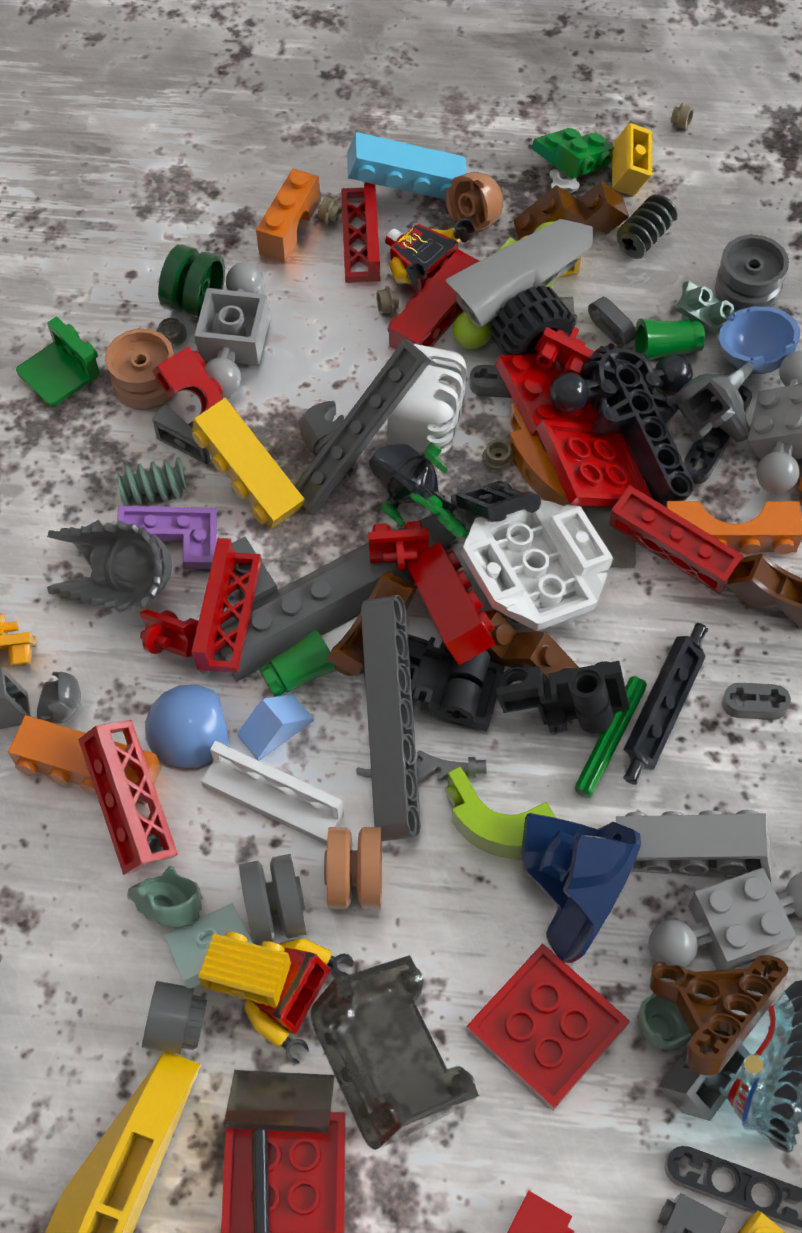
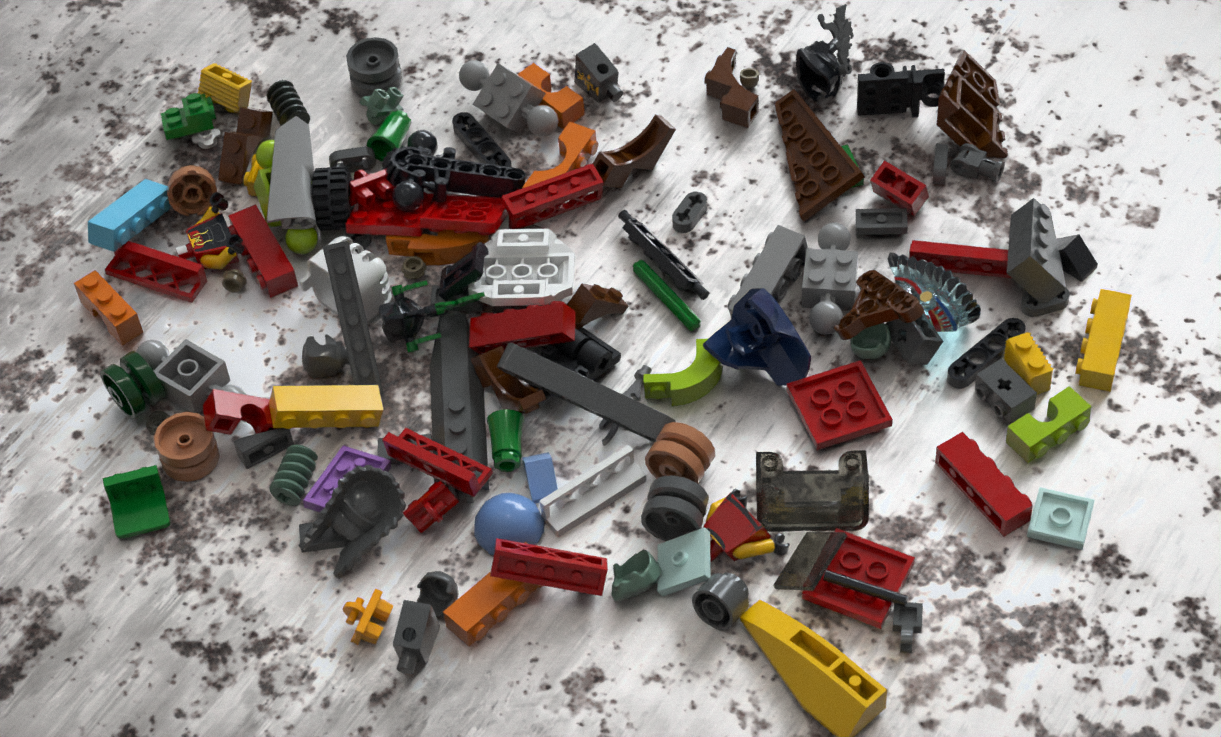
camera: 60 degrees left, 10 degrees down
yellow brick [198,931,291,1008] -> none
dark tan plate [317,196,342,225] -> none
red hips [368,521,429,571] -> none
black plate [496,661,630,734] -> none
dark tan plate [671,102,694,131] -> none
dark grey piece [675,361,754,443] -> none
medium blue cylinder [718,306,800,374] -> none

